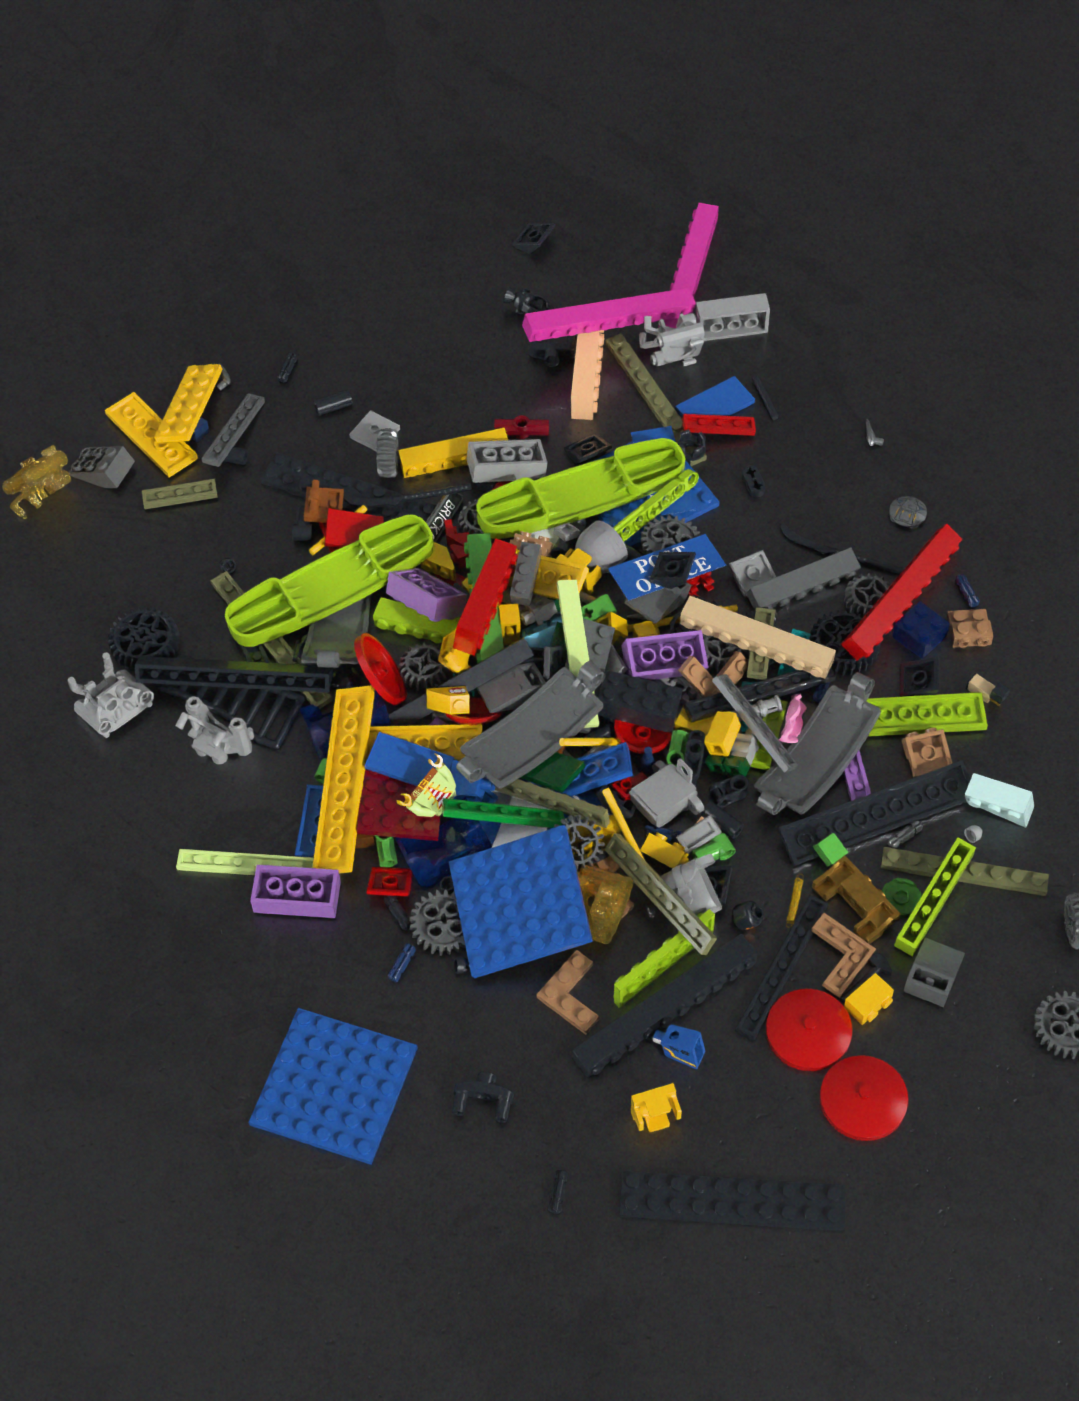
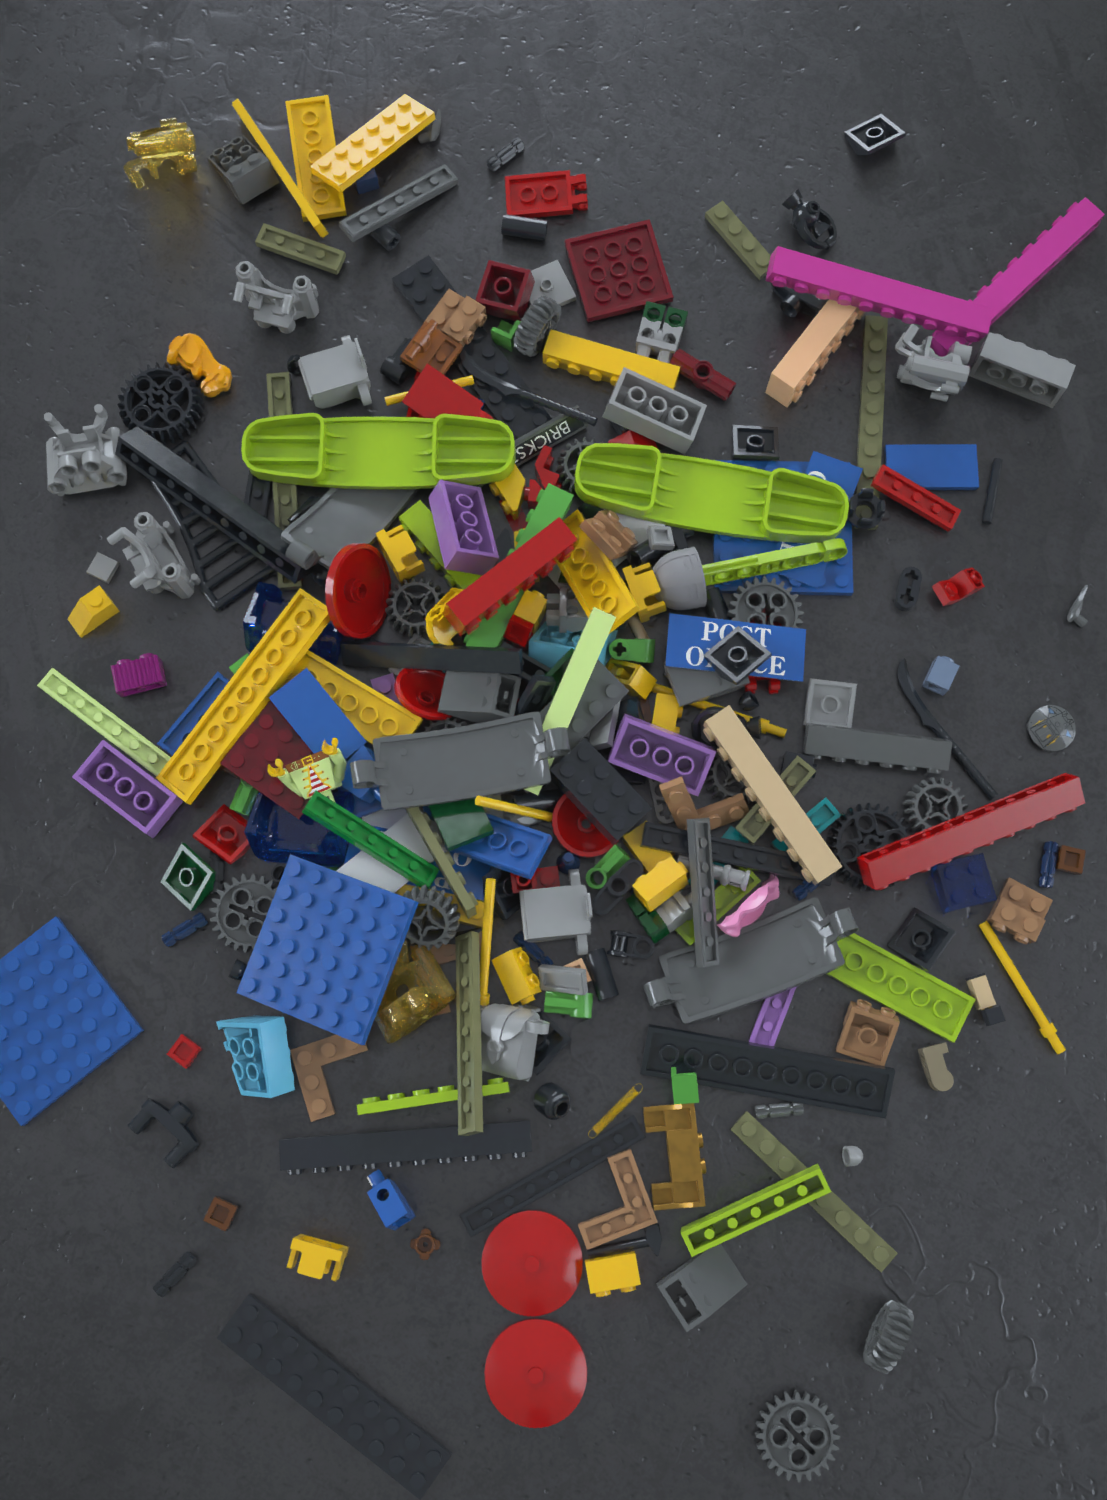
camera: 30 degrees right, 20 degrees up
yellow slope [426,686,469,714] -> none
dark grey brick [510,541,542,606] -> none
bright green tile [882,878,922,918] -> none
light aqua wedge [965,773,1034,828] -> none
none -> yellow slope [68,585,120,638]
none -> light grey tile [86,552,120,584]
none -> magenta brick [111,653,167,697]
none -> dark green slope [160,843,216,911]
none -> light orange animal [167,333,232,398]
none -> red tile [167,1034,203,1069]
none -> reddish brown plate [203,1196,239,1231]
none -> medium azure wedge [216,1015,295,1098]
none -> yellow tile [232,99,329,238]
none -> light grey piece [233,261,319,334]
none -> light grey piece [298,335,372,409]
none -> yellow panel [376,525,425,586]
none -> reddish brown plate [410,1229,440,1260]
none -> medium nougat plate [424,289,487,347]
none -> dark red brick [475,260,535,321]
none -> bright green panel [491,320,521,352]
none -> red slope [503,614,534,653]
none -> red tile [505,170,588,218]
none -> dark red plate [565,219,674,322]
none -> light grey hips [635,301,688,363]
none -> olive plate [705,200,771,280]
none -> dark tan leg [917,1042,954,1091]
none -> sand blue brick [922,656,959,696]
none -> red slope [932,568,985,606]
none -> yellow bar [979,921,1066,1055]
none -> reddish brown plate [1056,845,1086,875]

